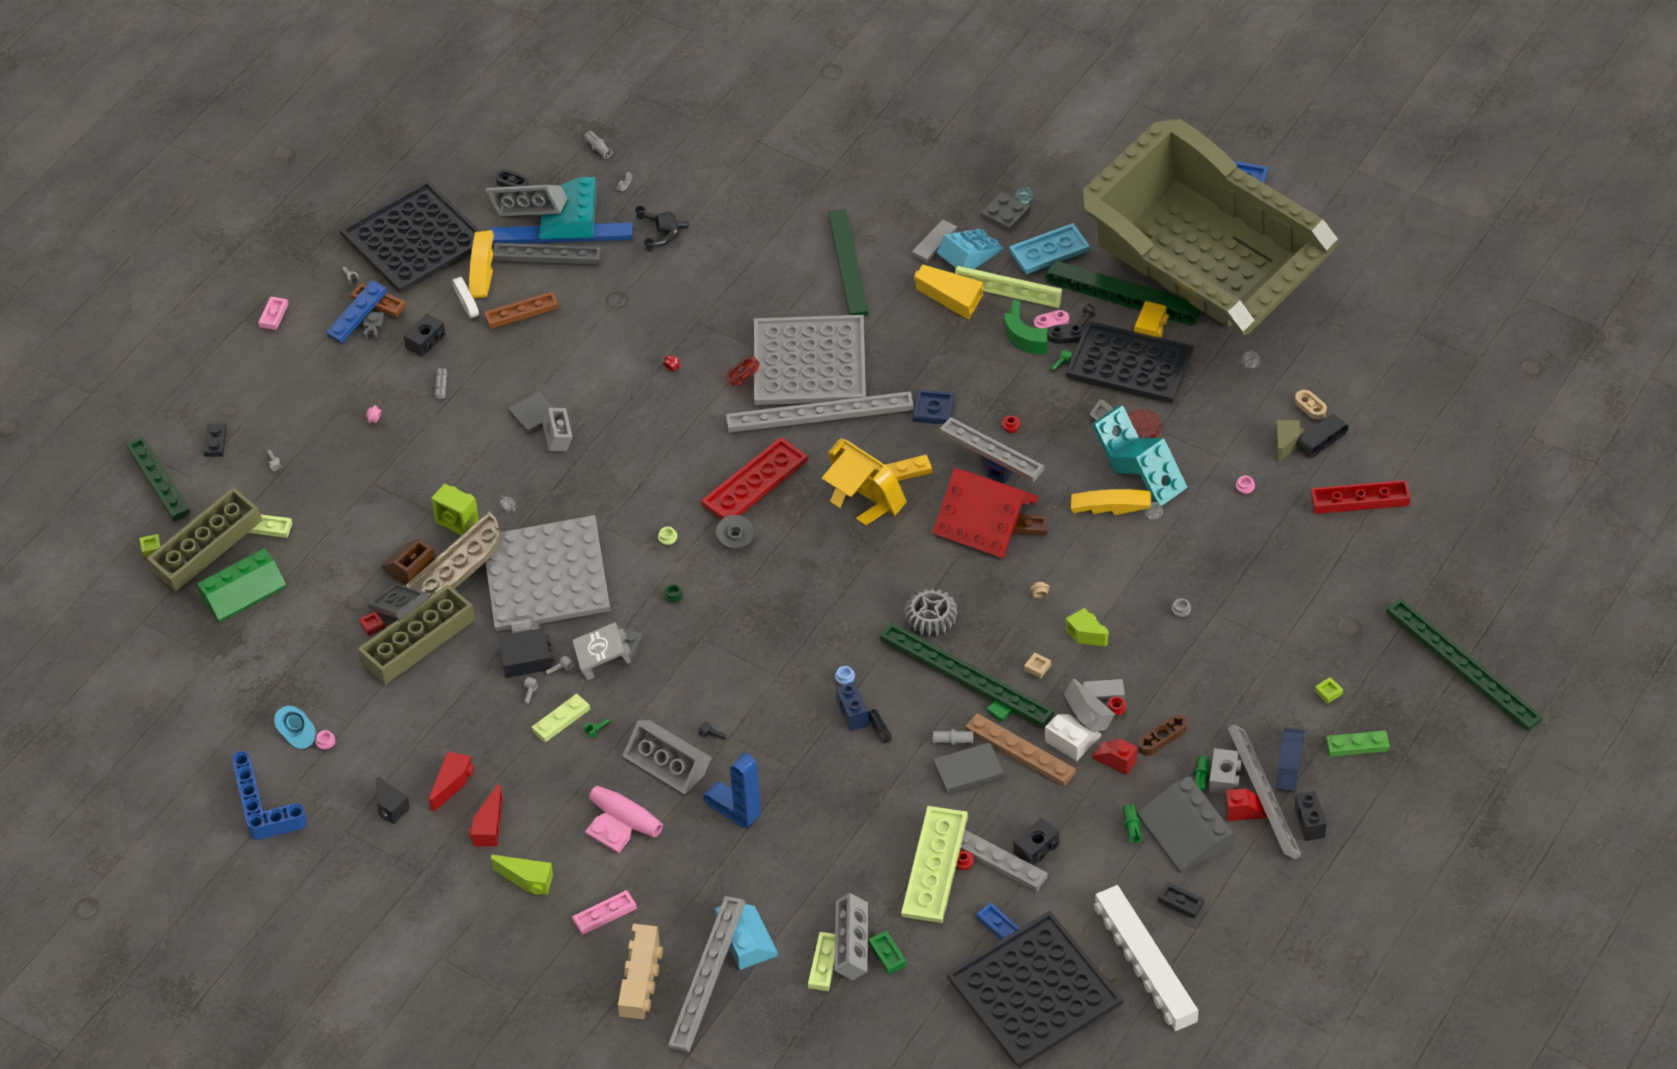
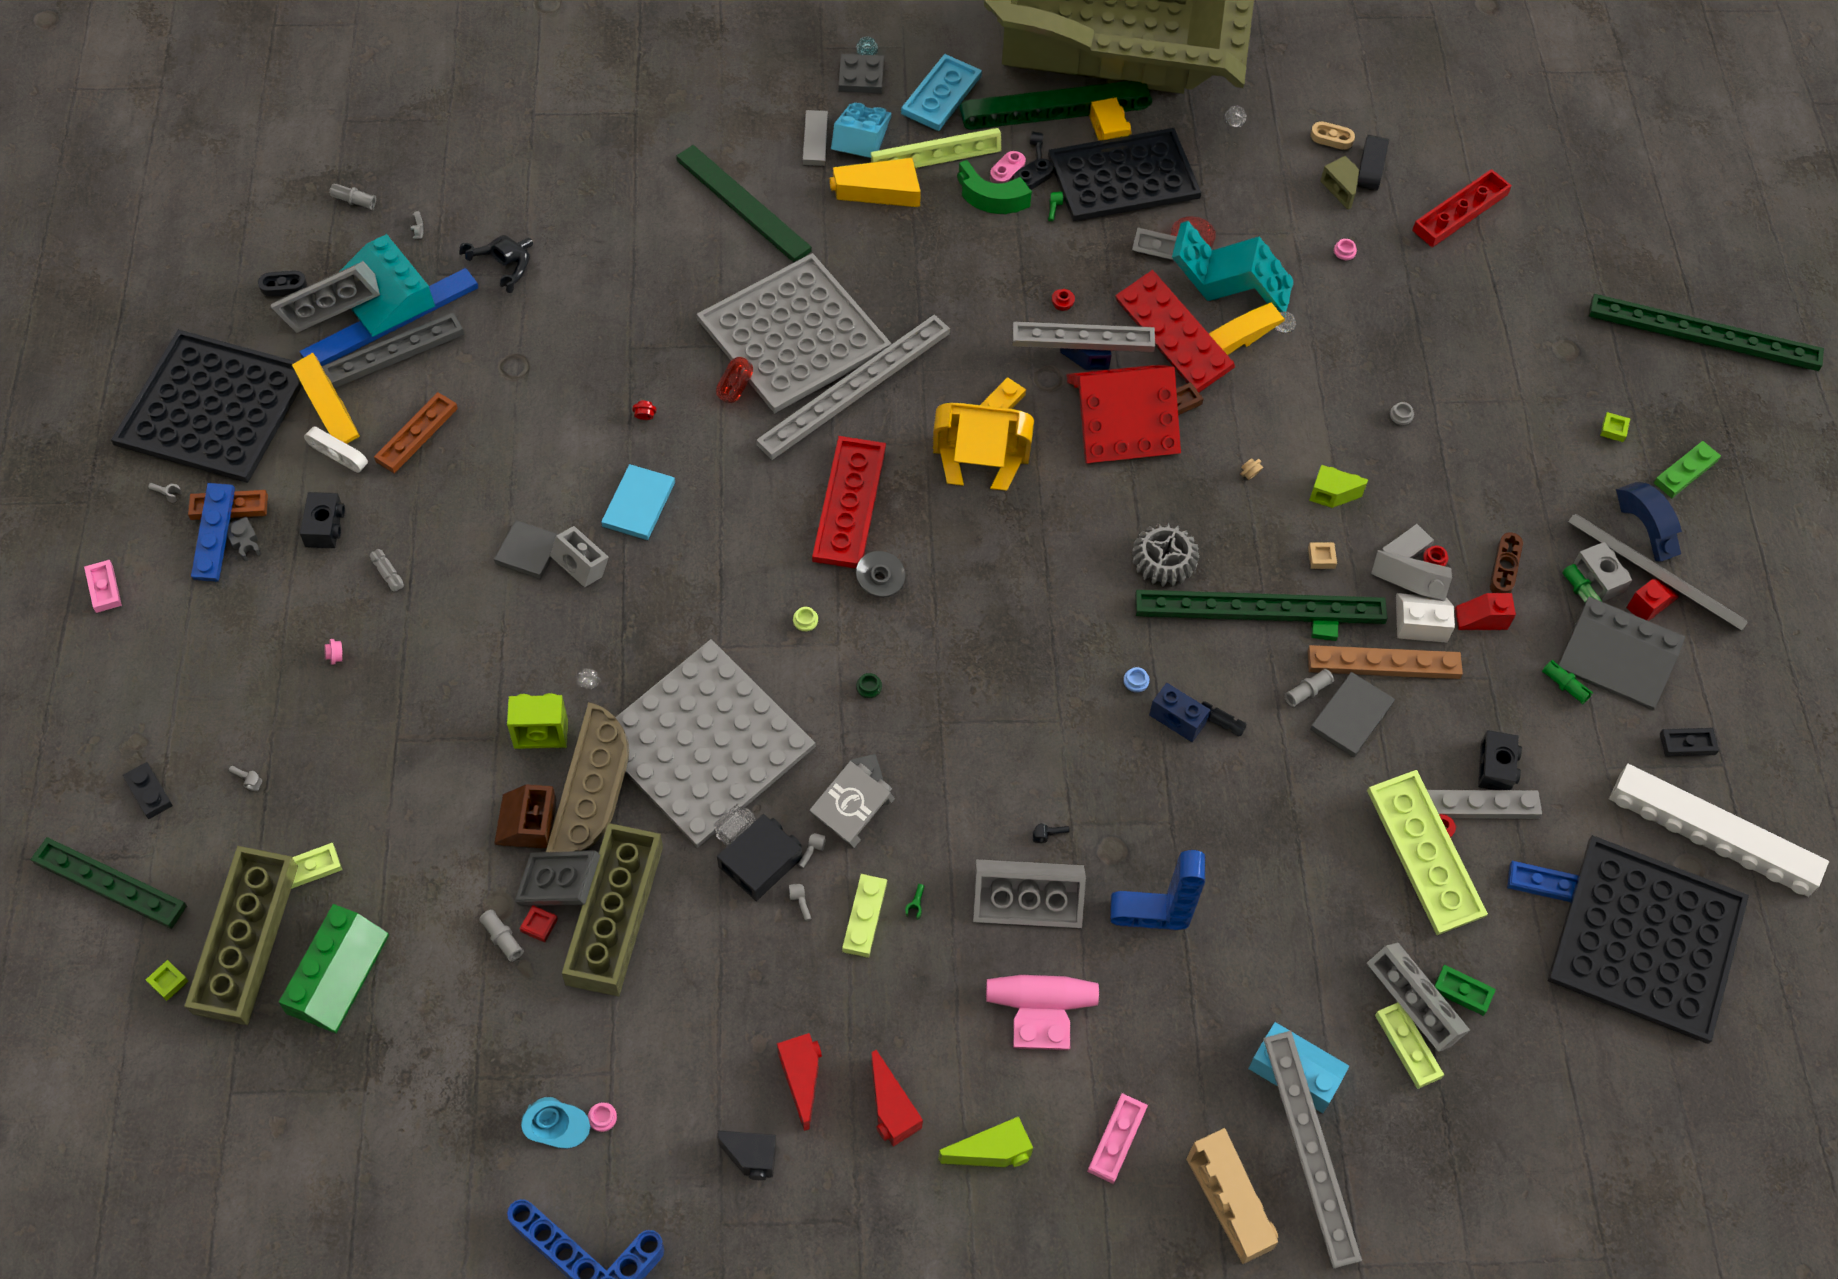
camera: 40 degrees left, 10 degrees up
dark blue tile [913,390,955,424] -> none
black brick [1294,791,1327,841] -> none
none -> light grey pin [479,910,524,962]
none -> medium azure tile [601,464,675,540]
none -> red plate [1115,270,1235,392]

